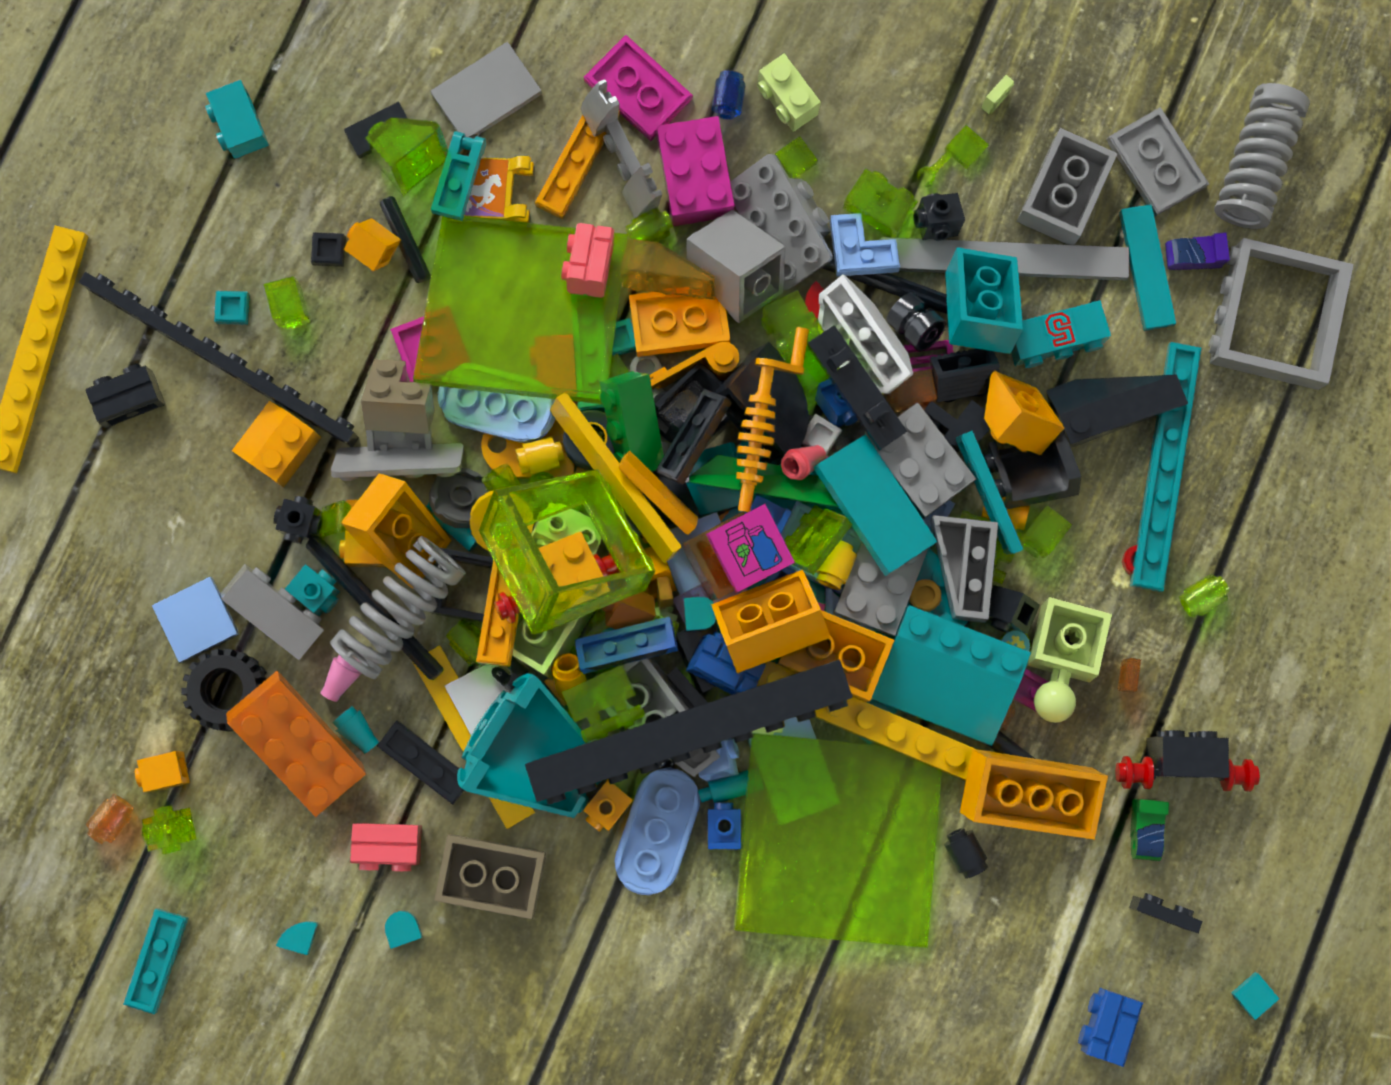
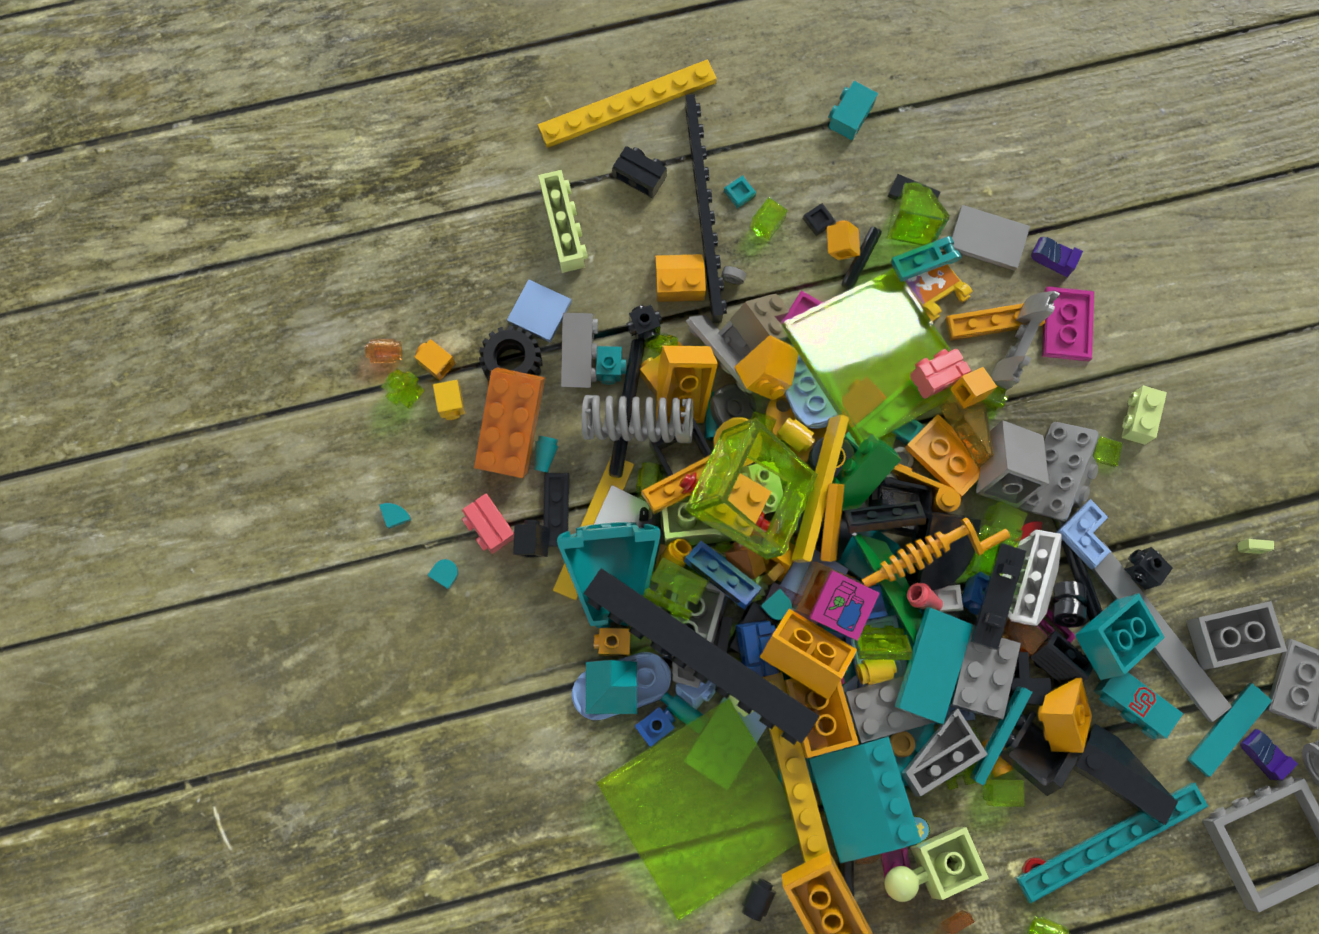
camera: 55 degrees right, 5 degrees down
teal tile [123,908,189,1014] -> none
bright pink cone [320,655,362,702] -> none
dark tan brick [434,834,547,919] -> none
dark pink brick [657,116,734,227] -> none
clear blue brick [711,70,746,120] -> none
clear neon green brick [843,168,918,238] -> none
clear neon green hand [917,151,952,188] -> none
clear neon green tile [944,125,989,170] -> none
black brick [988,585,1040,634] -> none
none -> yellow brick [433,380,466,420]
none -> black brick [513,520,549,558]
none -> yellowish green brick [538,170,588,273]
none -> teal slope [585,660,637,714]
none -> light grey tile [721,266,746,285]
none -> light orange slope [735,335,799,401]
none -> light orange brick [951,367,997,409]
none -> dark purple leg [1031,237,1083,278]

